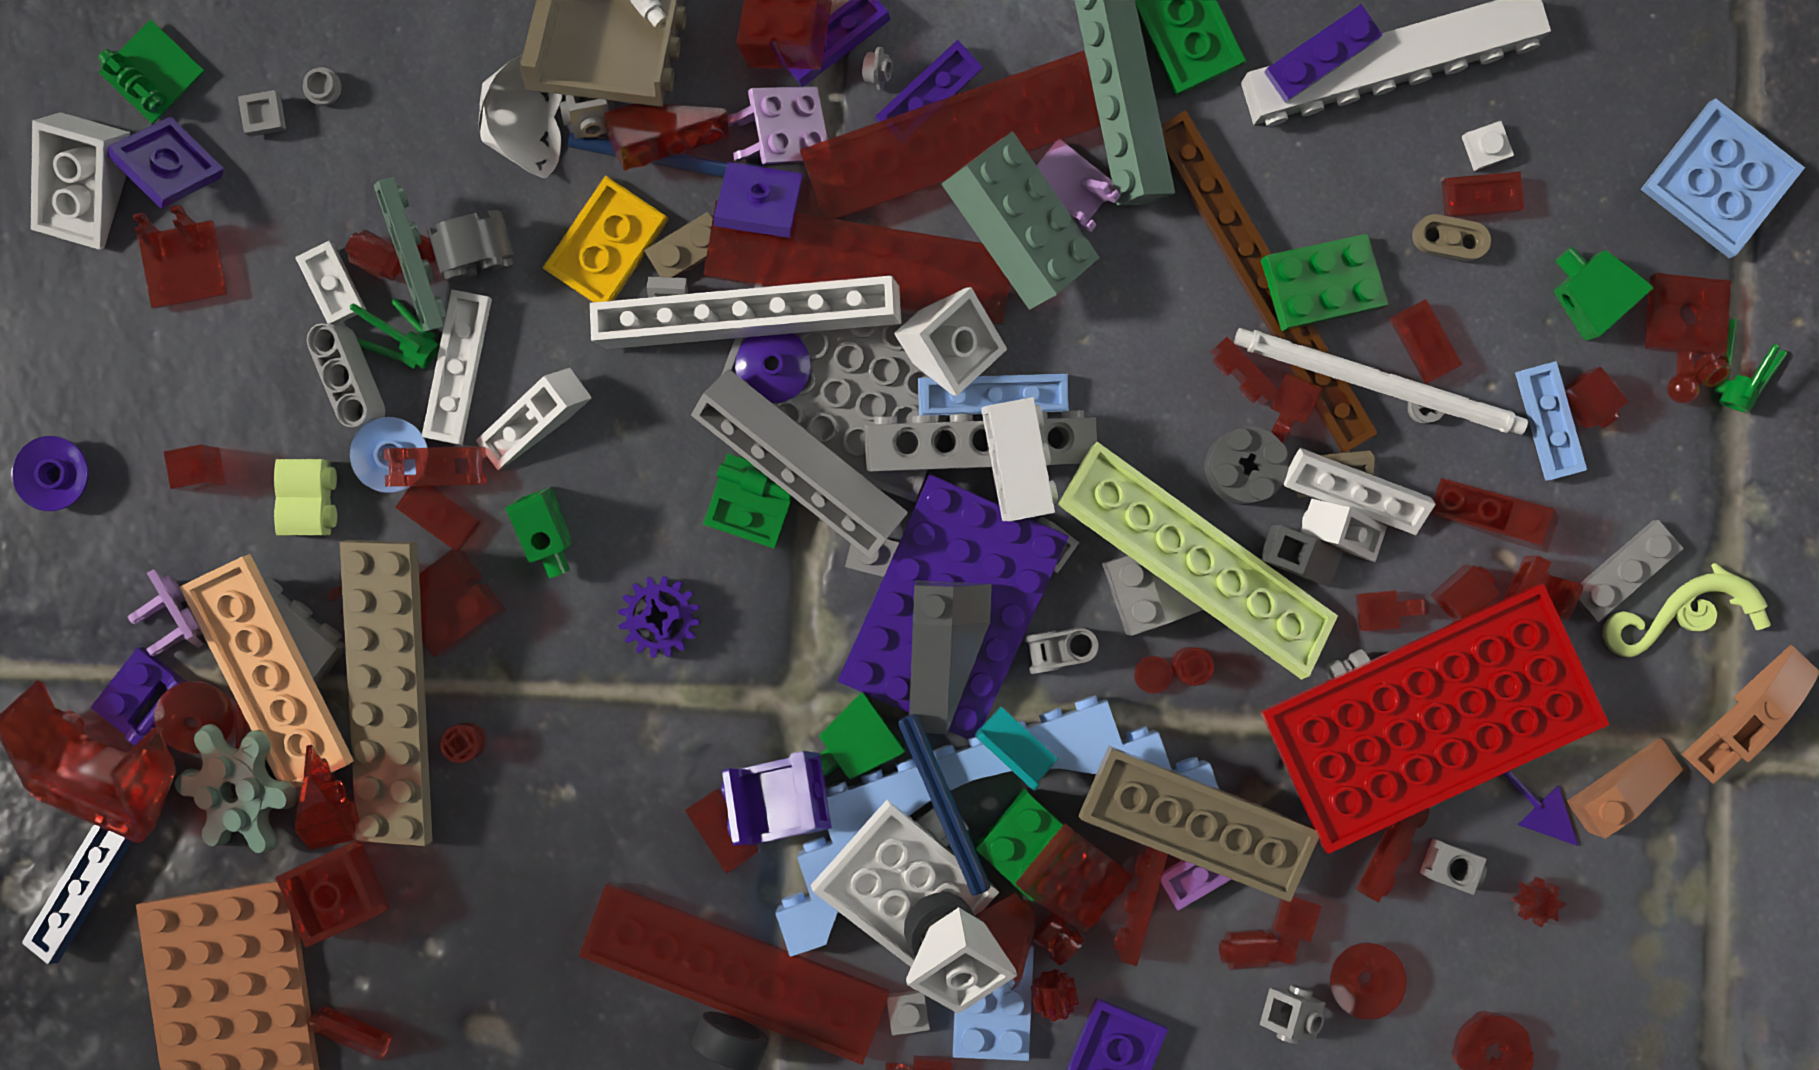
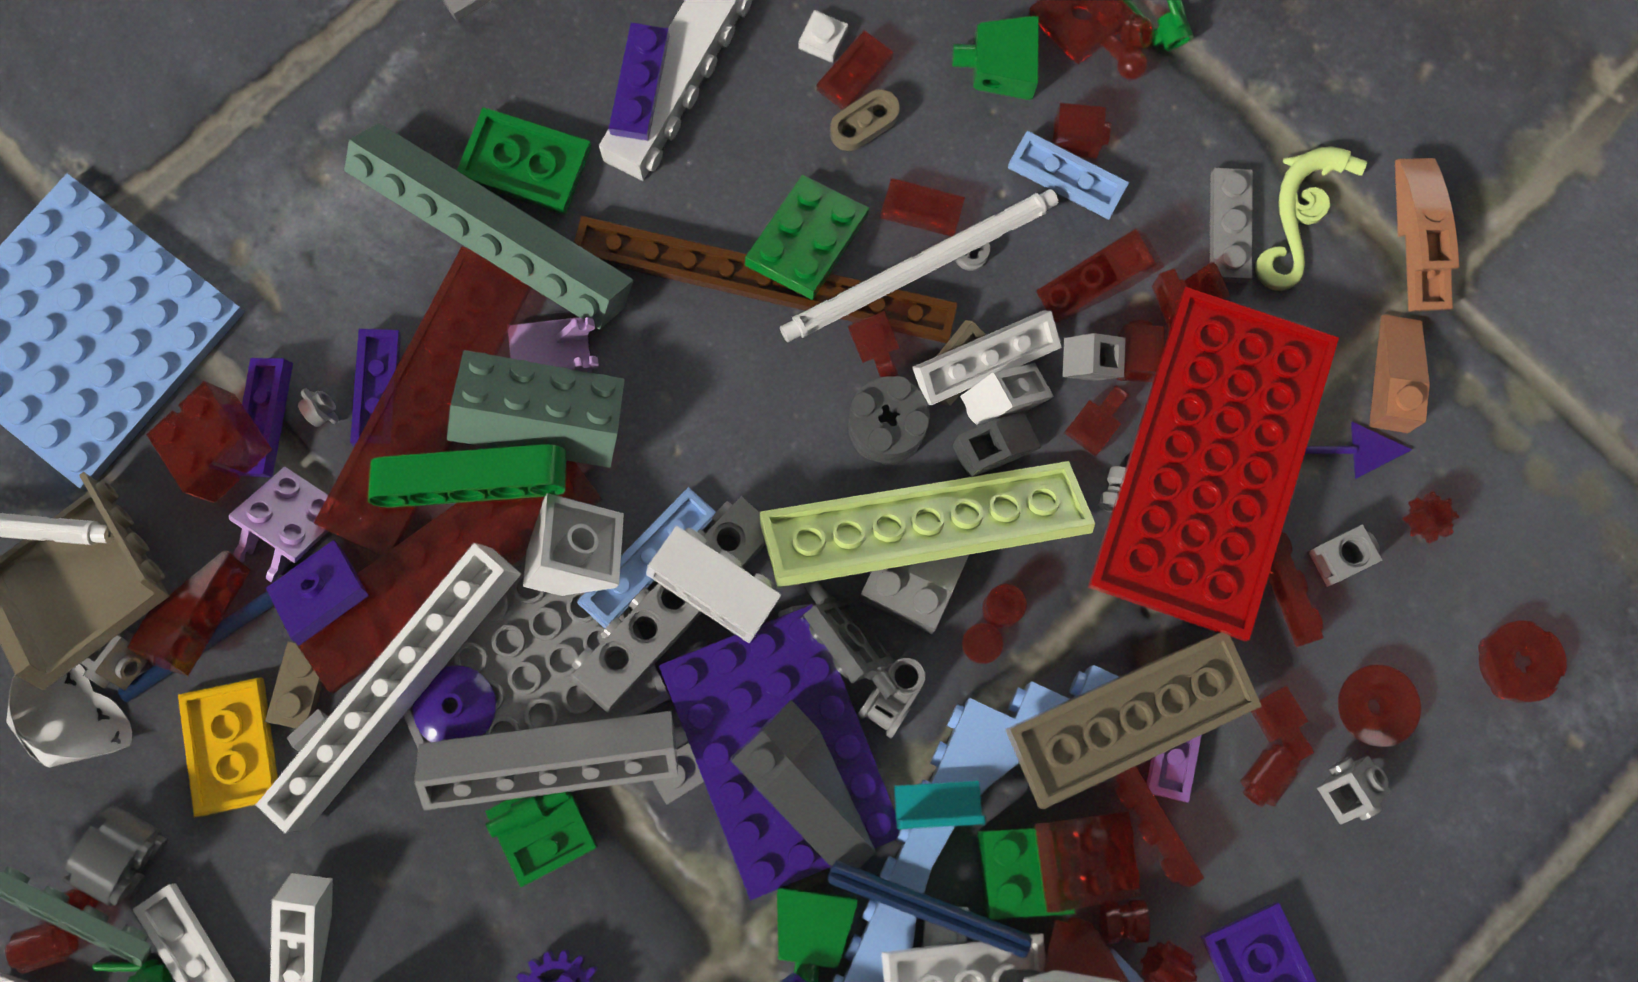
camera: 50 degrees left, 10 degrees down
clear red plate [1210,336,1279,405] -> none
none -> green beam [368,445,567,507]
none -> dark grey plate [803,580,900,700]
none -> light grey brick [1063,333,1126,381]

